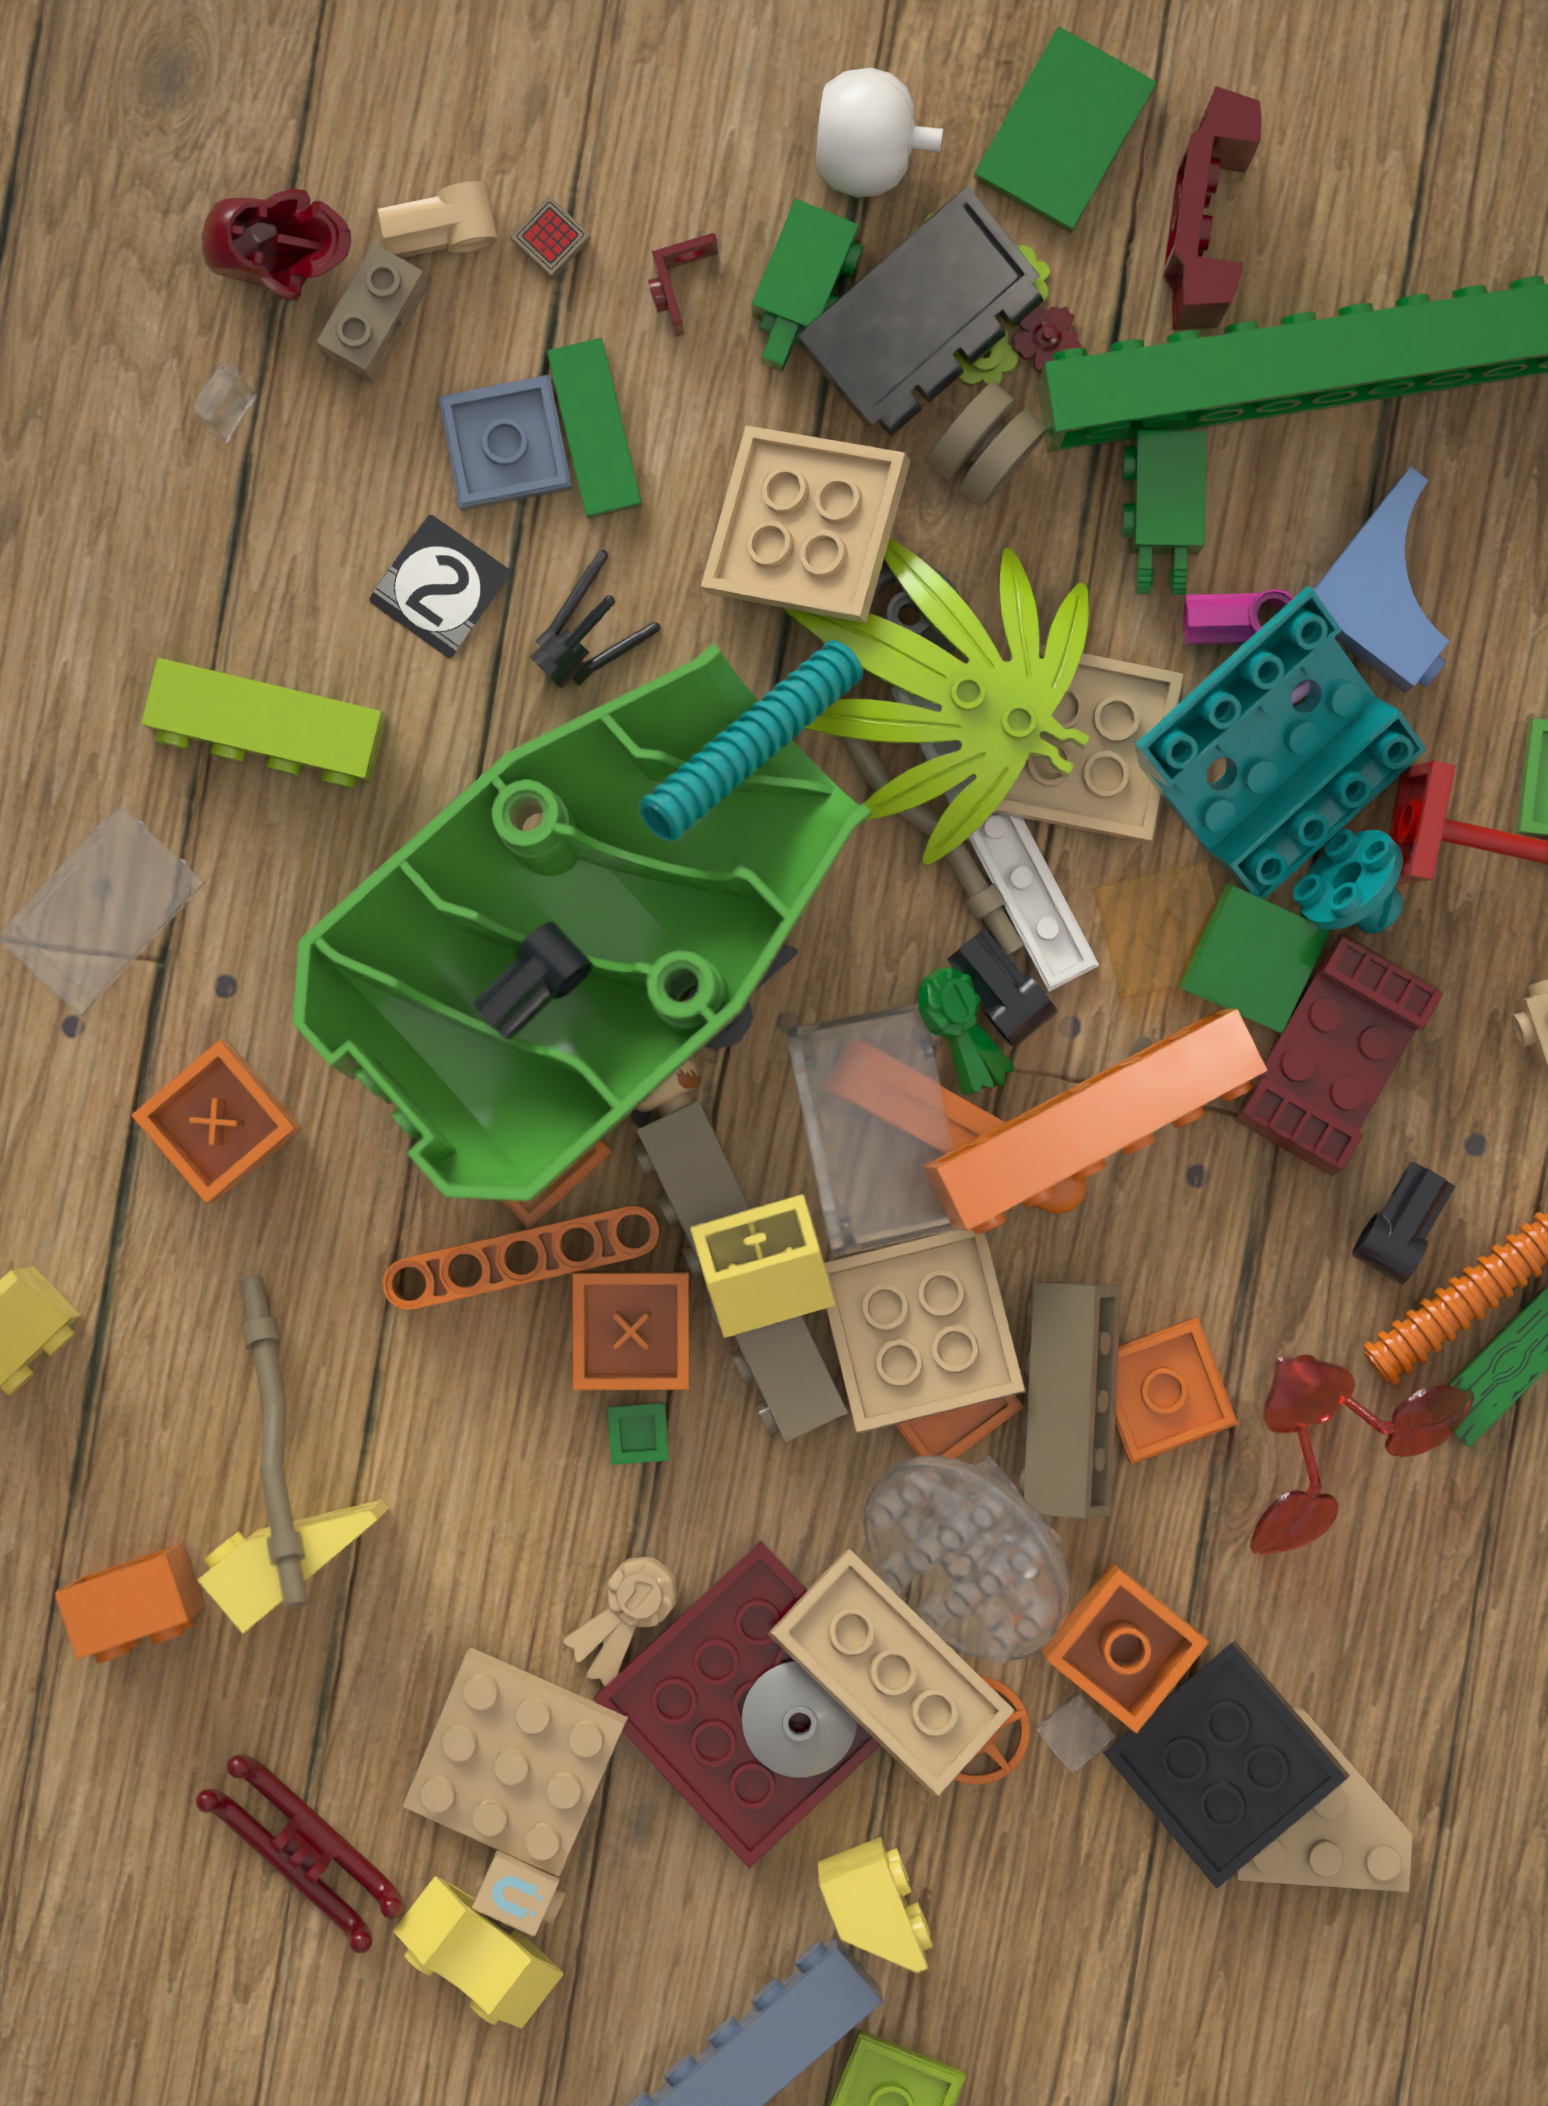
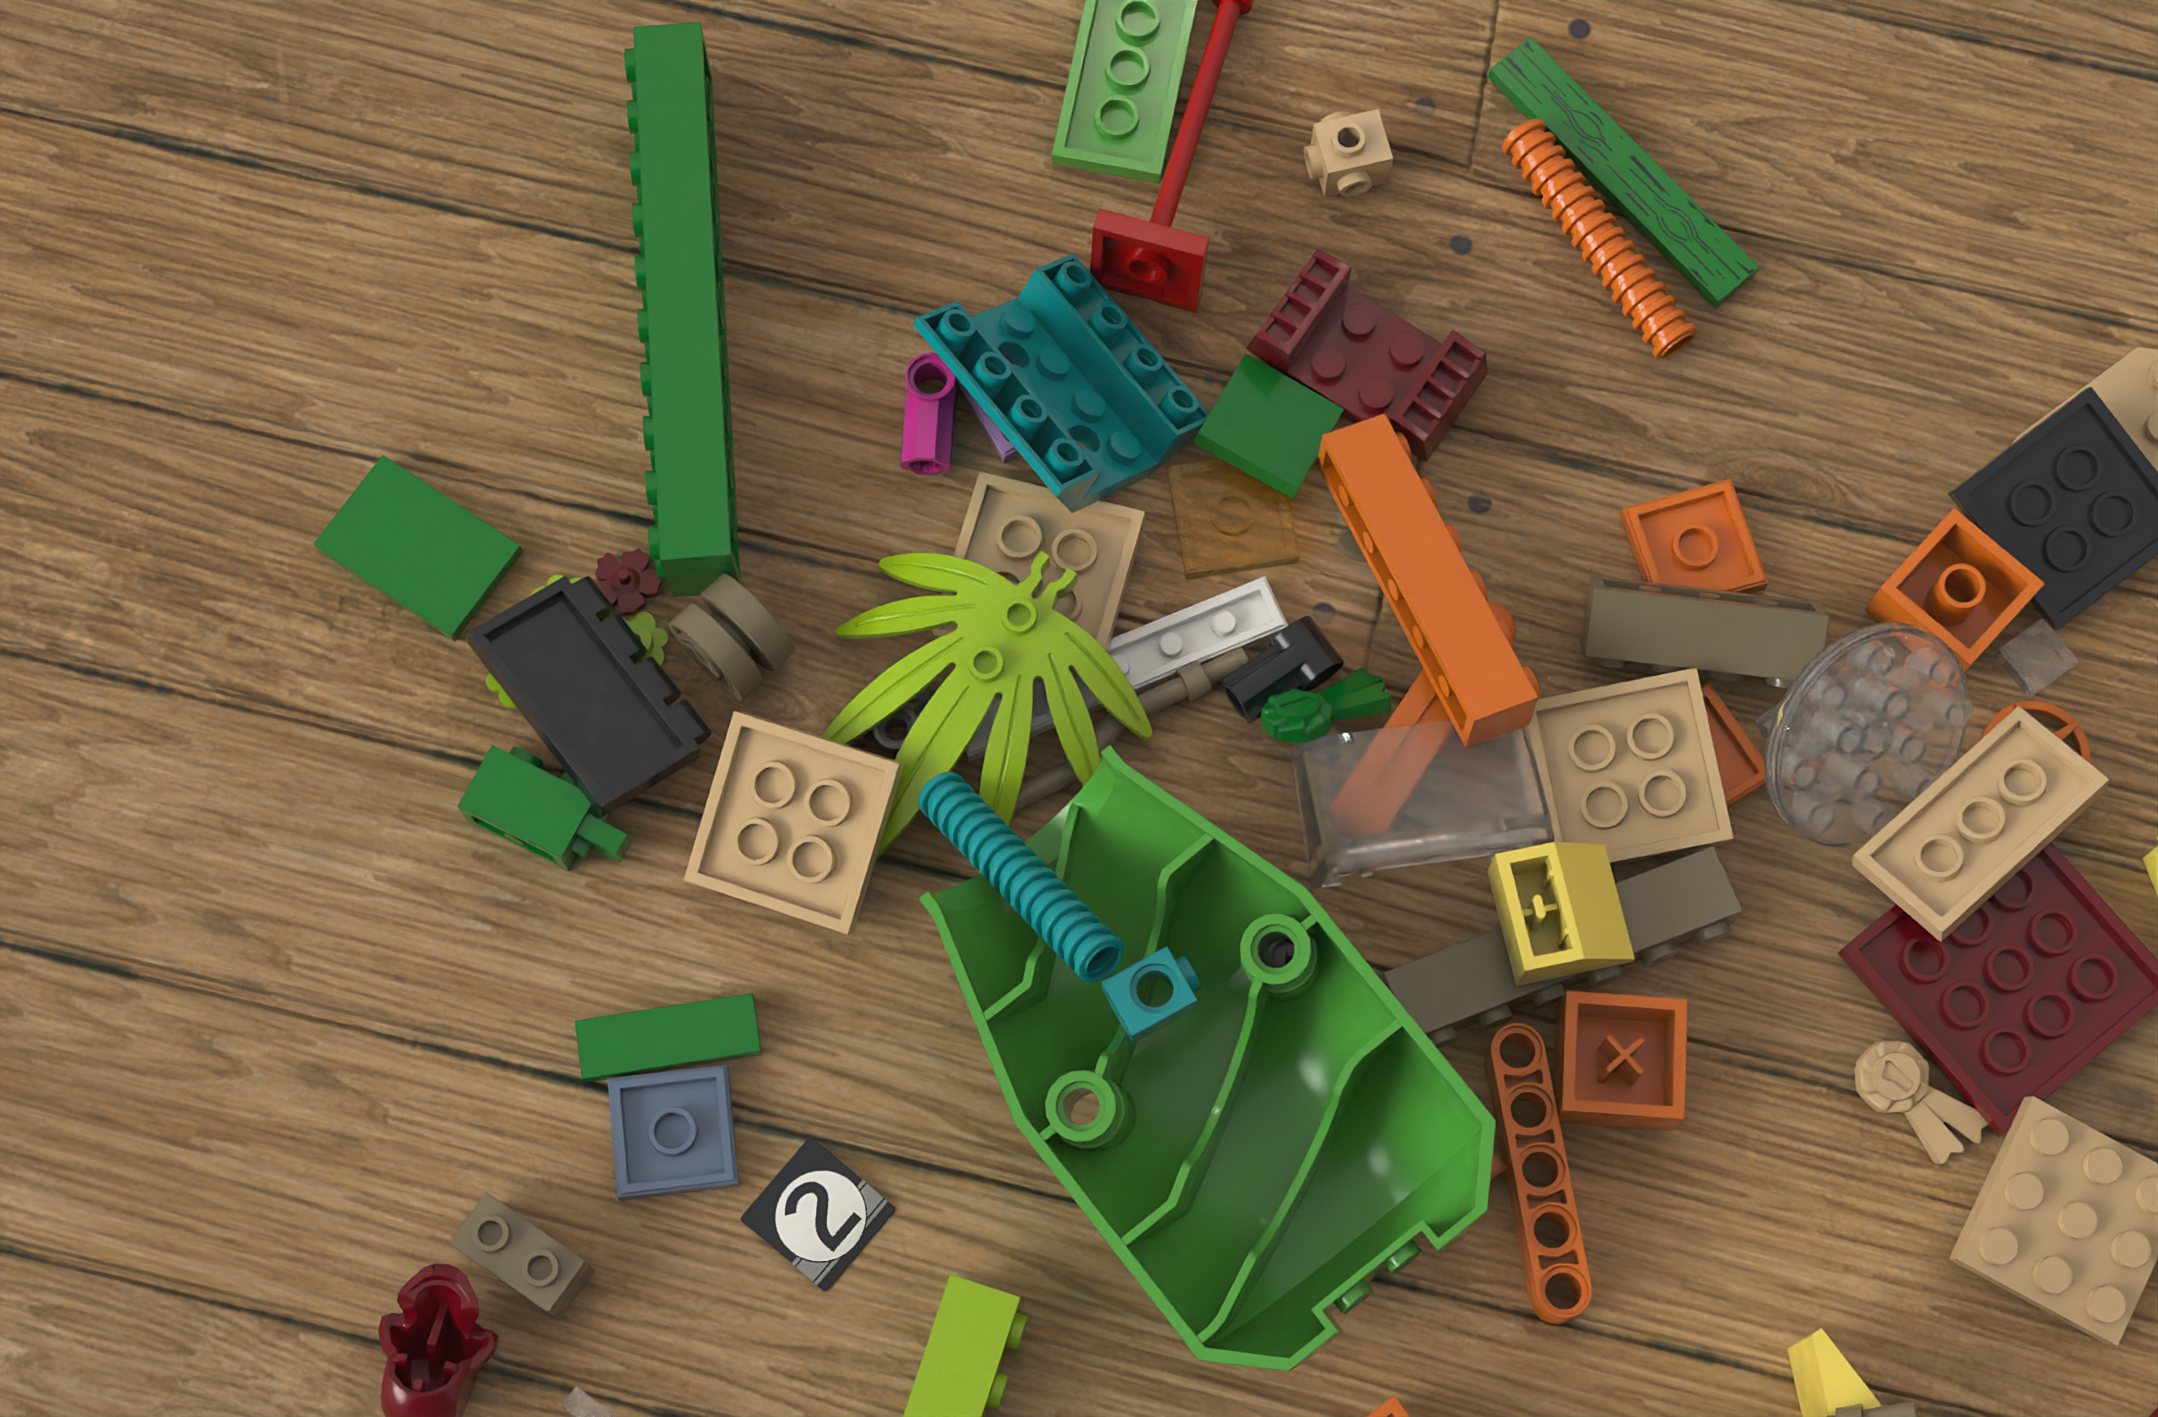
camera: 85 degrees left, 15 degrees down
tan piece [378,181,498,258] -> none
black piece [473,921,593,1040] -> none
tile [510,196,591,280] -> none
black plant [530,550,660,689] -> none
green tile [607,1402,669,1465] -> none
dark red bracket [648,233,718,336] -> none
light grey dish [742,1661,857,1778] -> none
white piece [816,67,944,198] -> none
green hinge [1120,430,1207,595] -> none
dark red plate [1162,86,1262,330] -> none
clear red plant [1250,1355,1474,1555] -> none
teal plate [1292,829,1403,934] -> none
medium blue arch [1313,466,1449,693] -> none
black piece [1352,1162,1456,1285] -> none
none -> teal brick [1102,946,1202,1044]

